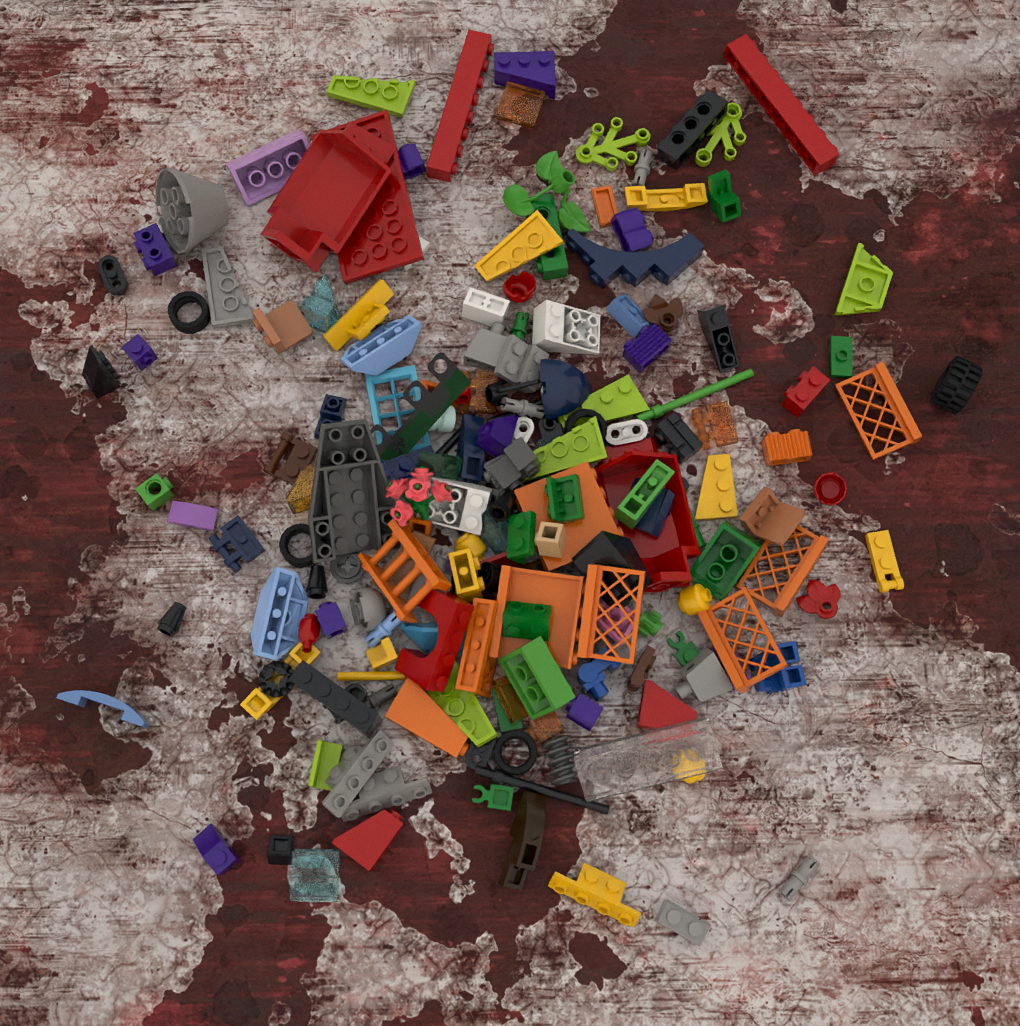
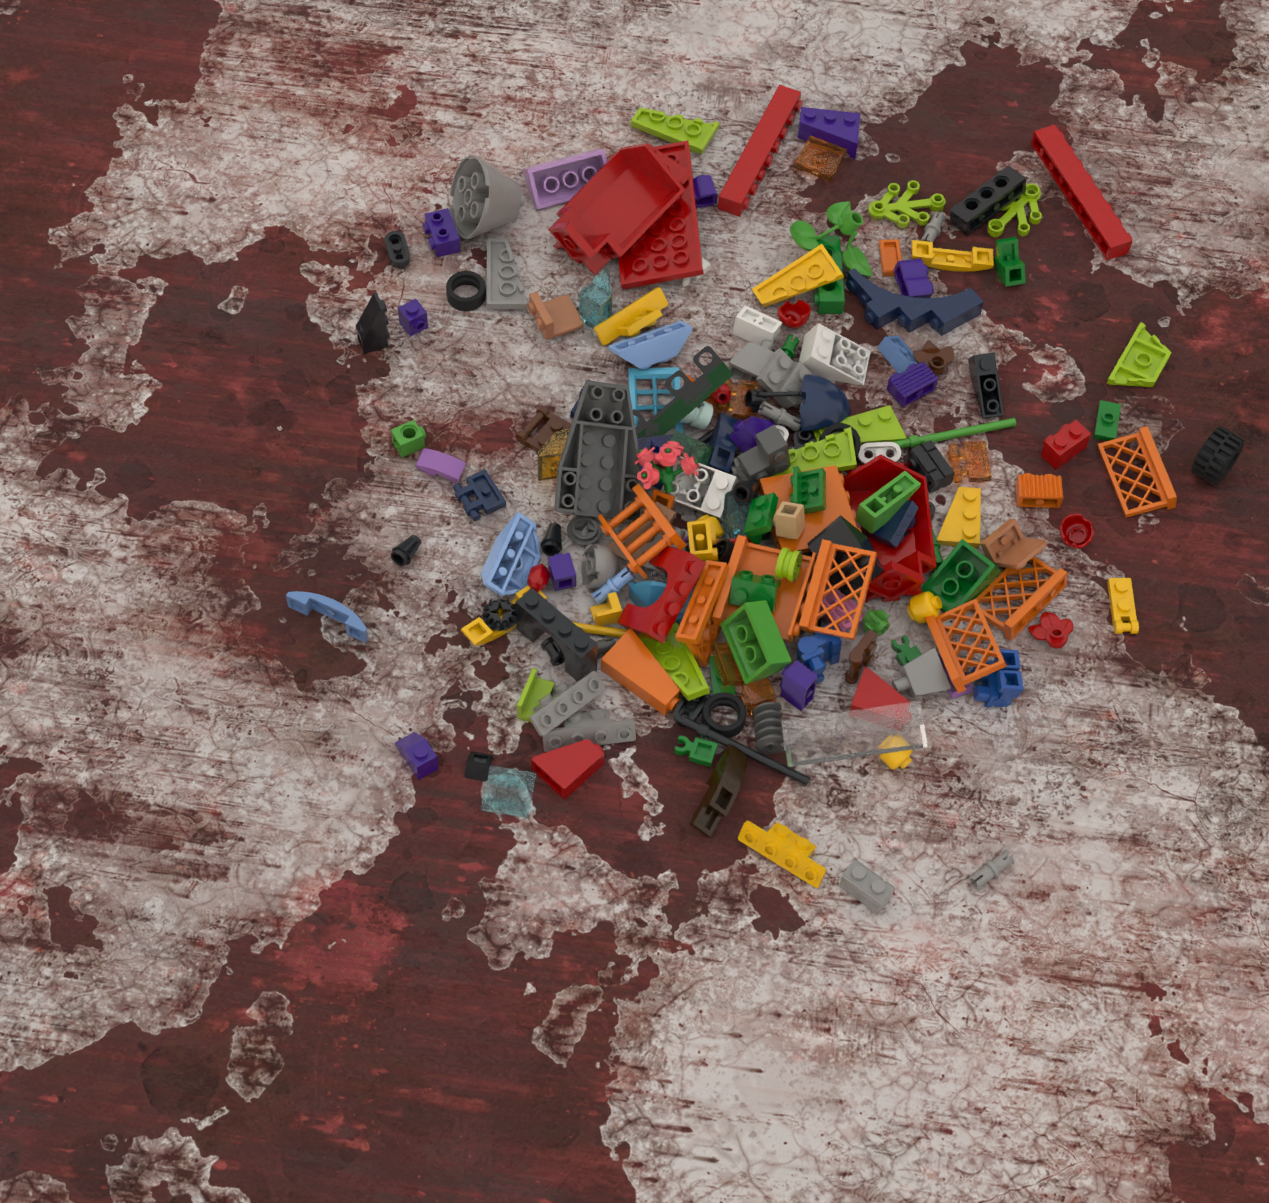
camera: 10 degrees right, 15 degrees down
black tyre [279,523,314,568] -> none
none -> lime wheel [775,547,803,582]

